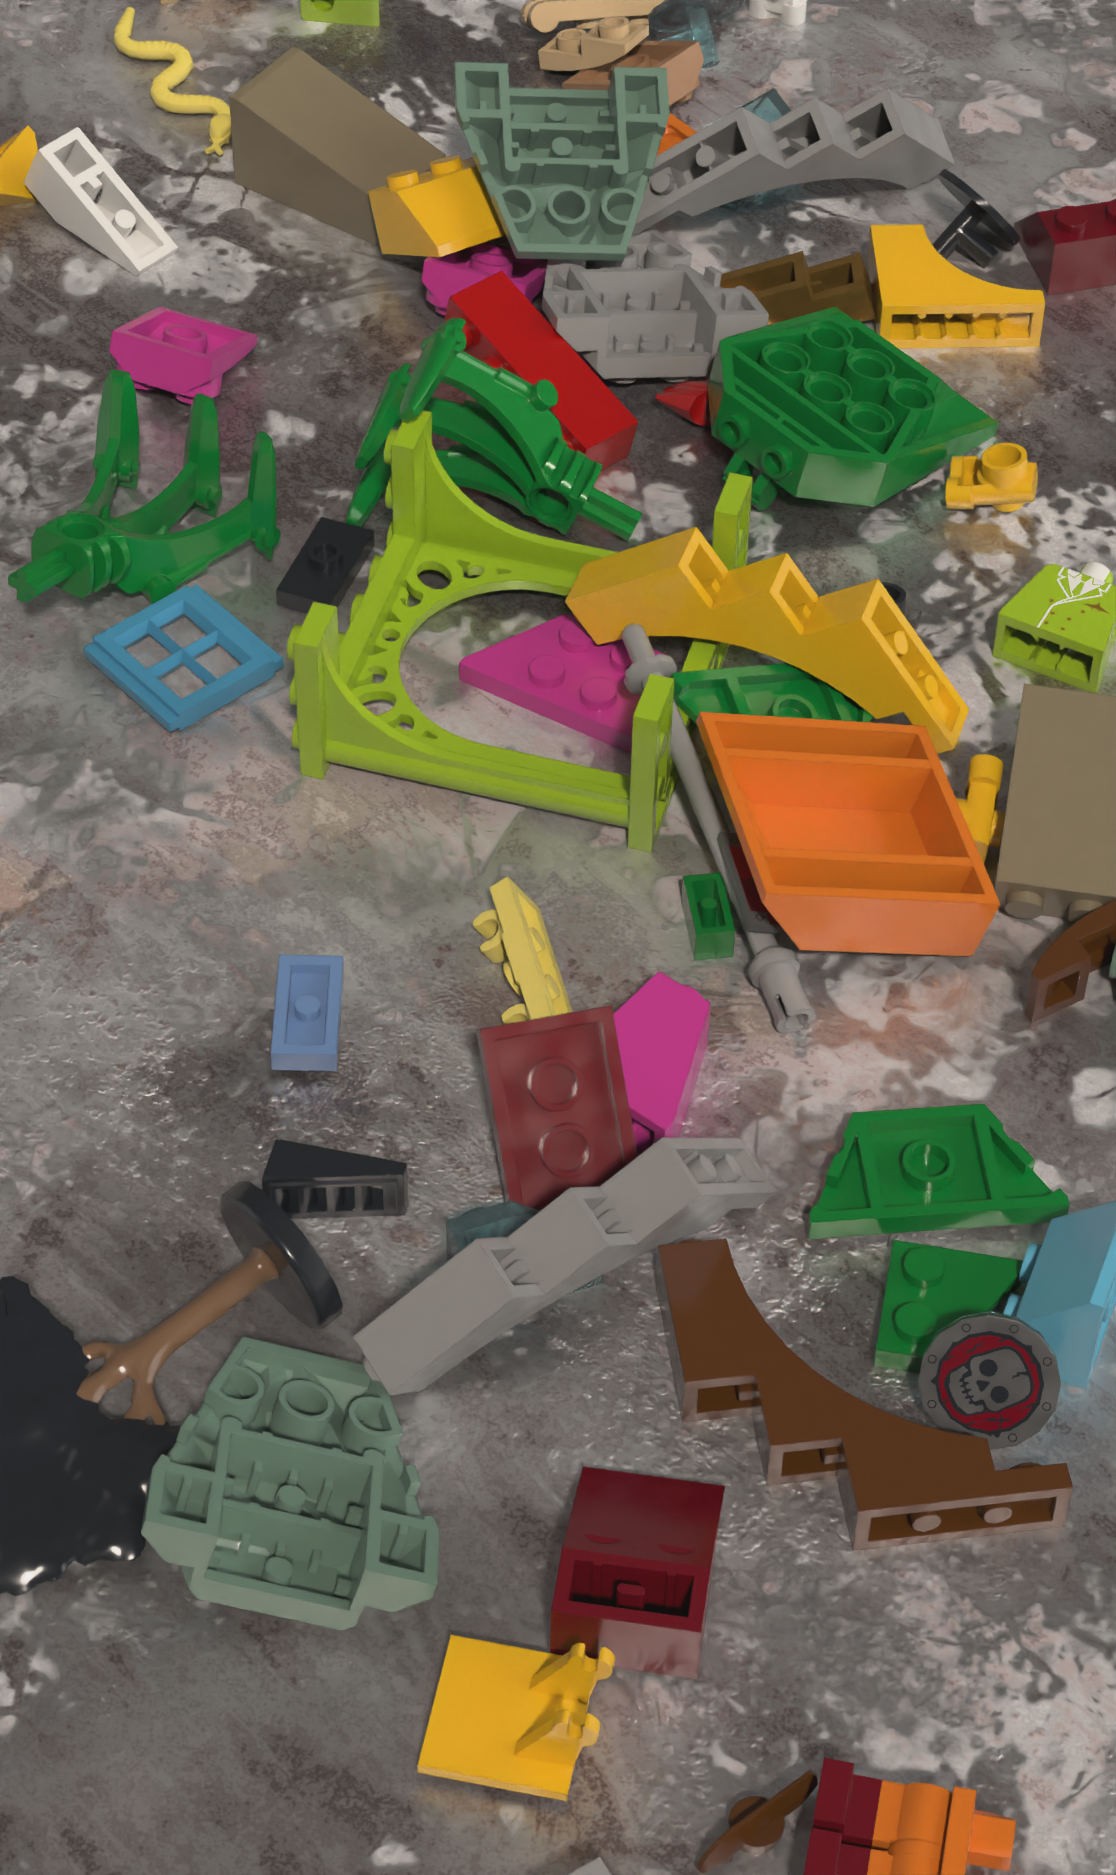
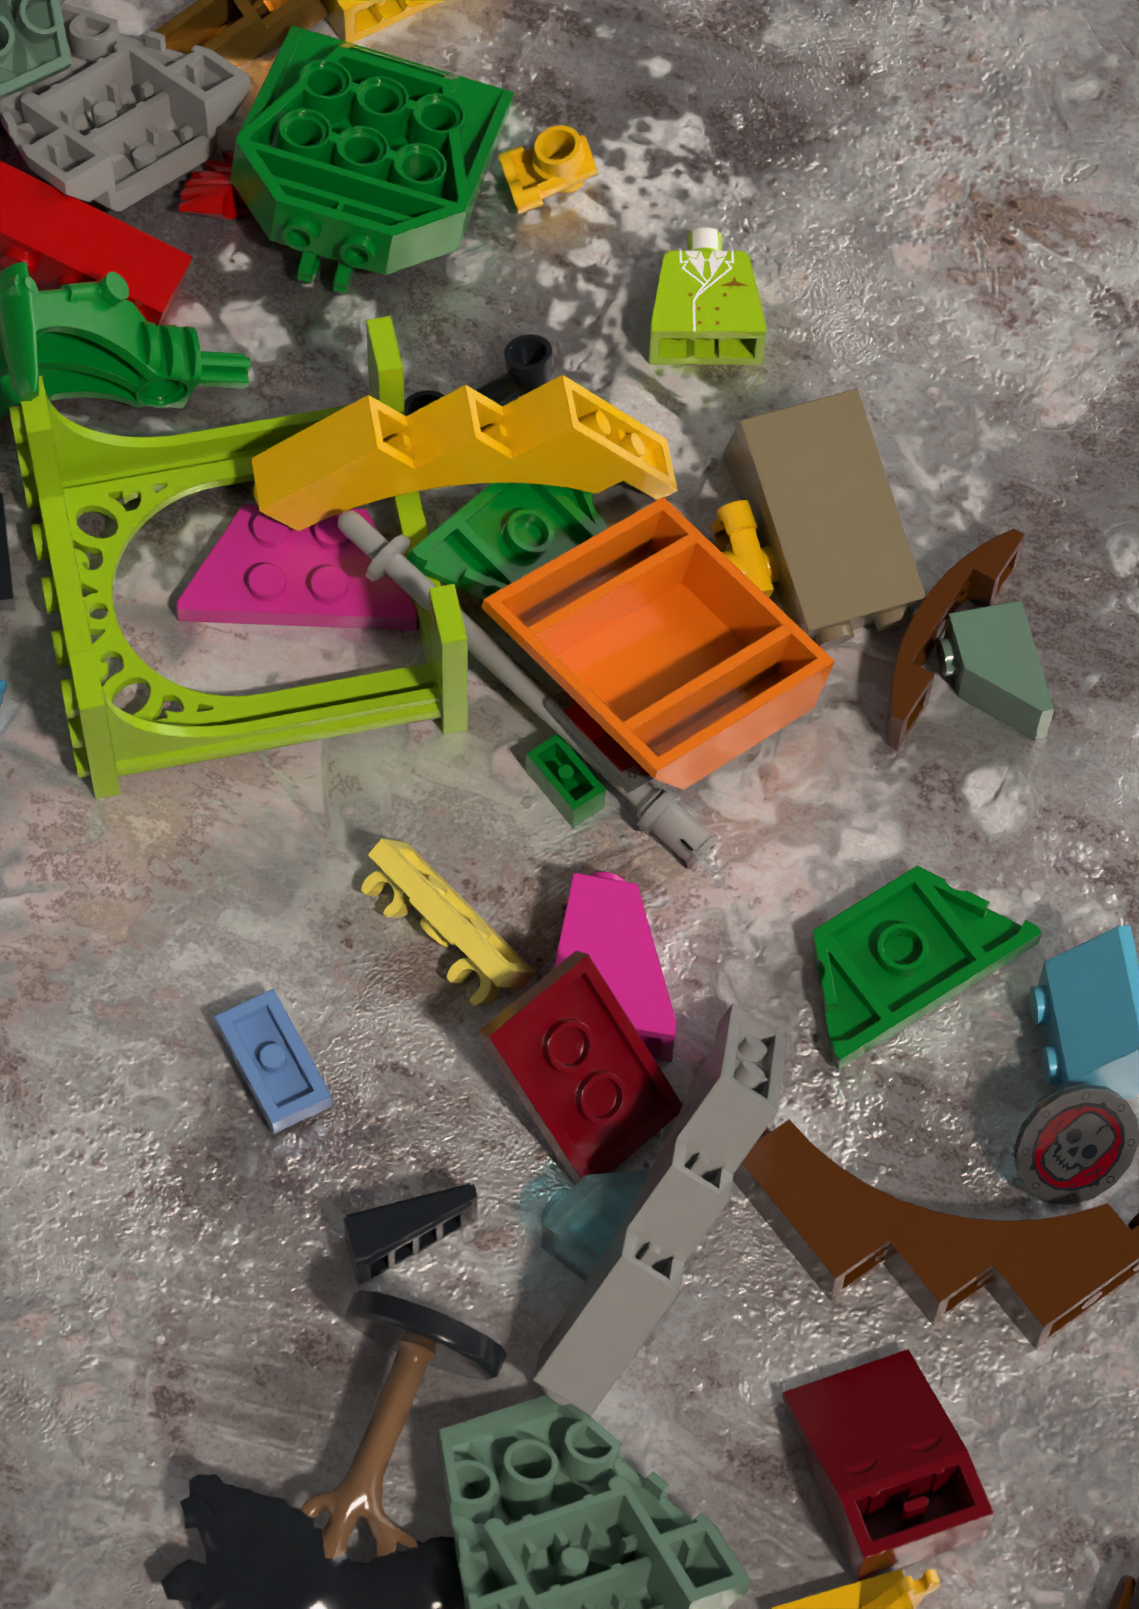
camera: 30 degrees left, 15 degrees up
green wing [873,1240,1023,1373] -> none

